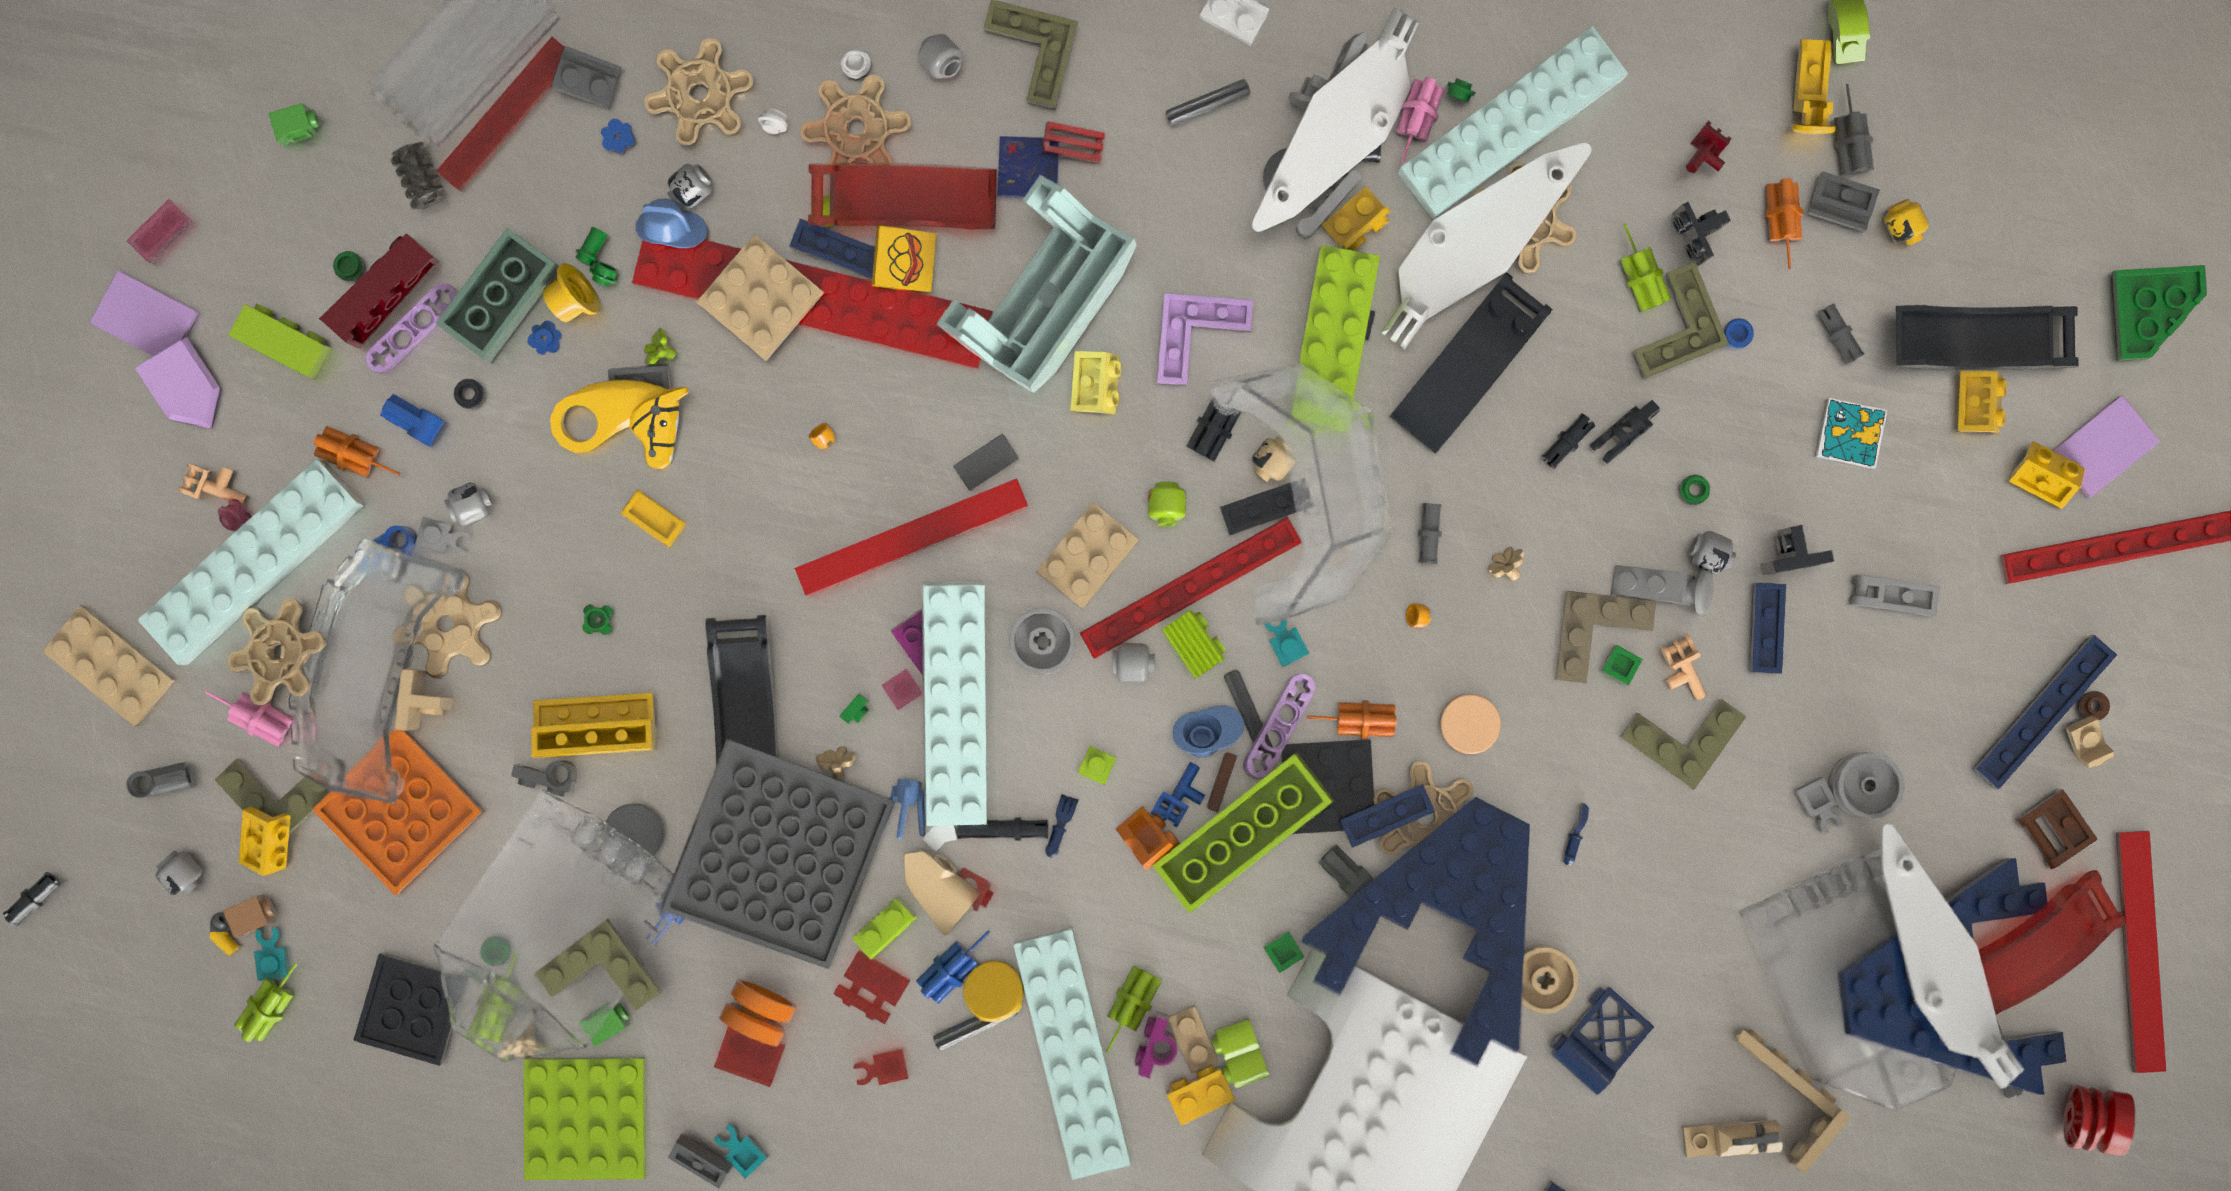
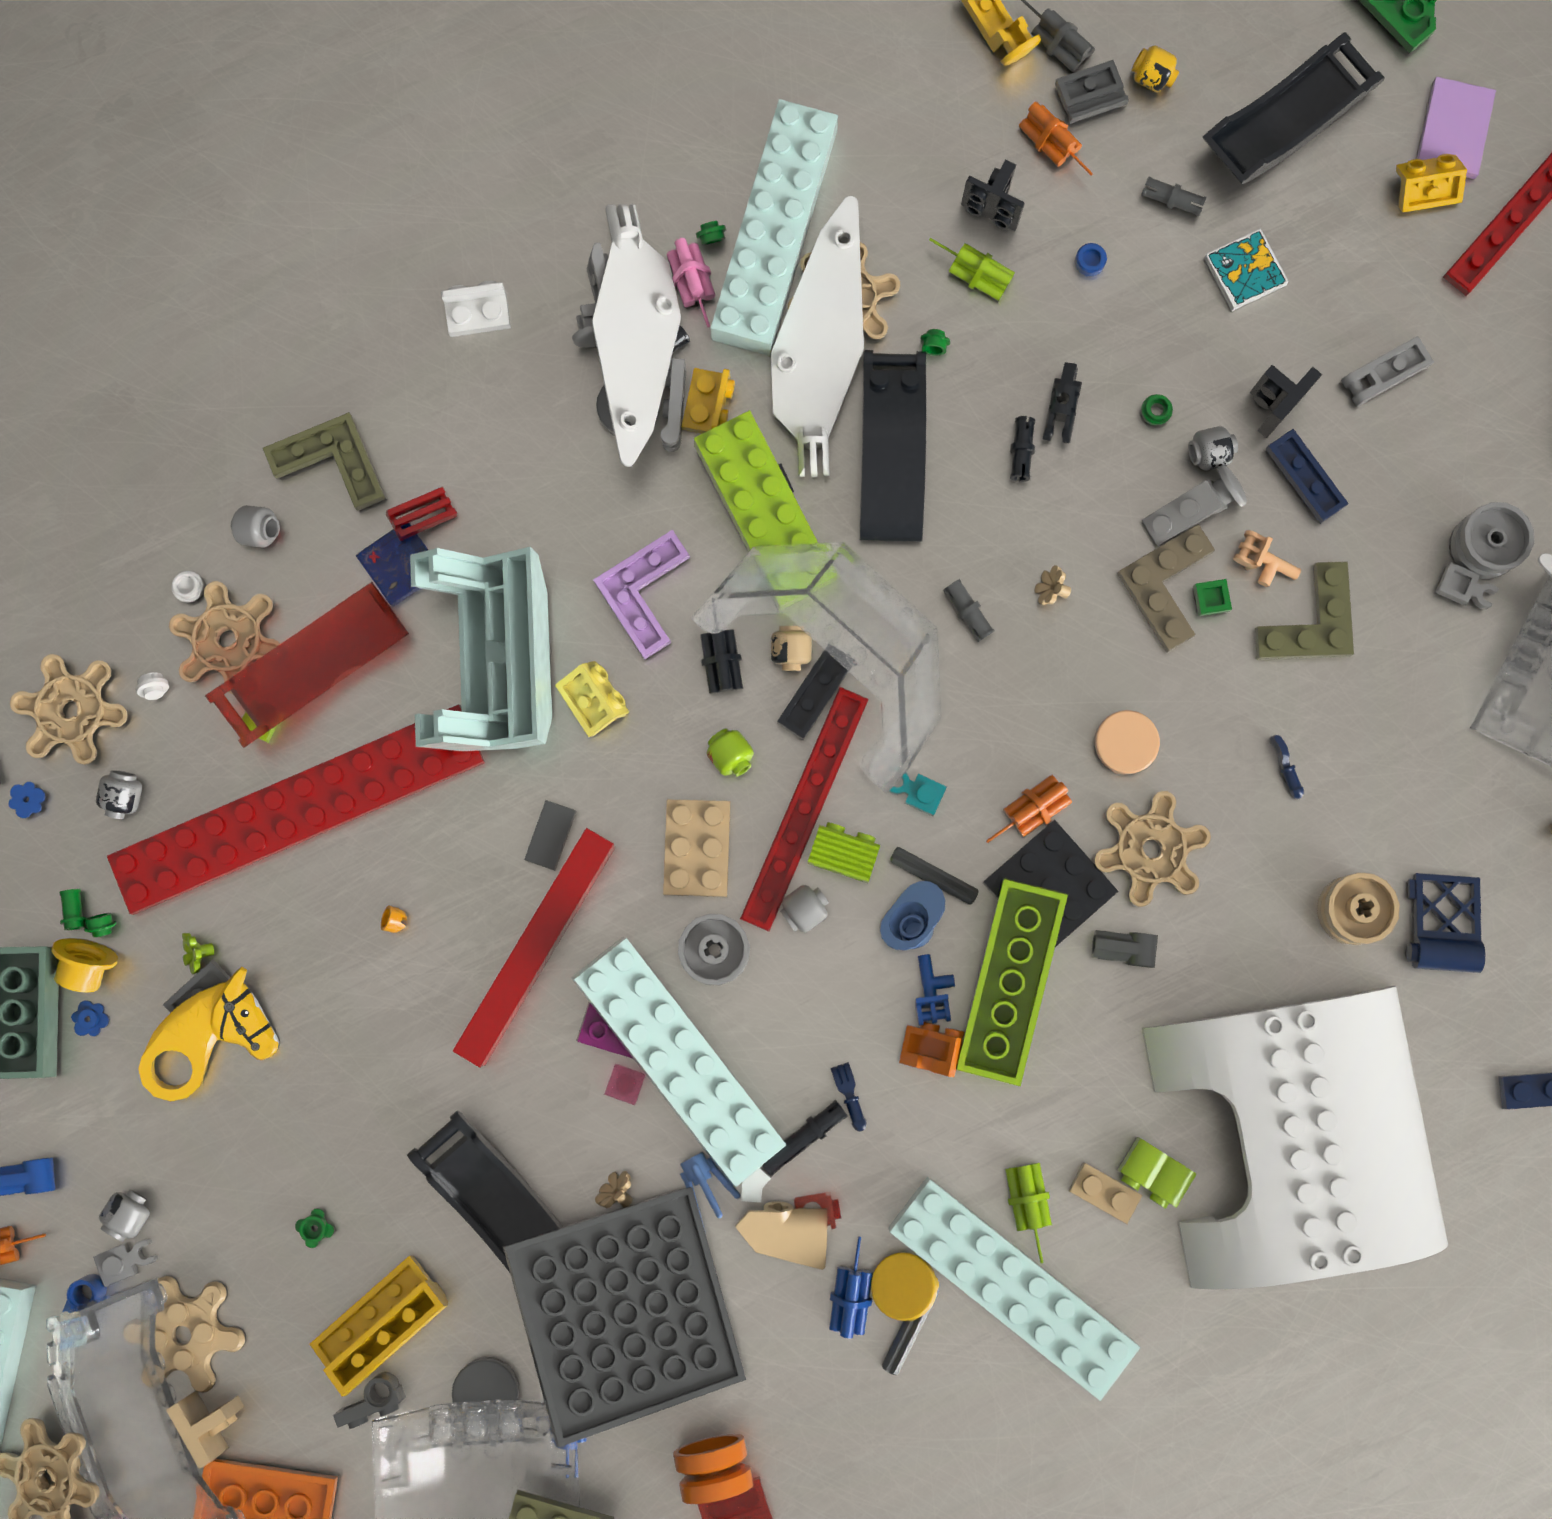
camera: 40 degrees left, 5 degrees down
black plate [454,379,484,409] -> none
yellow tile [620,489,687,548] -> none
medium blue piece [636,198,707,248] -> none
tan plate [697,234,824,361] -> none
dark blue plate [789,219,875,279] -> none
clear red plate [833,949,911,1025] -> none
green plate [839,693,870,724] -> none
lime brick [853,897,917,960] -> none
clear red plate [853,1048,909,1085] -> none
yellow tile [872,226,937,293] -> none
lime plate [1078,746,1117,785] -> none
magenta plate [1134,1011,1177,1079] -> none
dark grey axle [1166,79,1250,126] -> none
yellow bracket [1166,1065,1235,1125] -> none
reddish brown tile [1206,752,1237,813] -> none
lavender beam [1243,674,1315,779] -> none
green plate [1263,931,1305,973] -> none
dark blue wing [1301,797,1530,1067] -> none
dark blue plate [1340,784,1435,848] -> none
light orange hinge [1406,603,1431,628] -> none
olive plate [1633,262,1729,379] -> none
dark red arm [1686,120,1732,173] -> none
yellow bracket [1958,371,2007,434] -> none
none -> green plate [920,329,950,356]

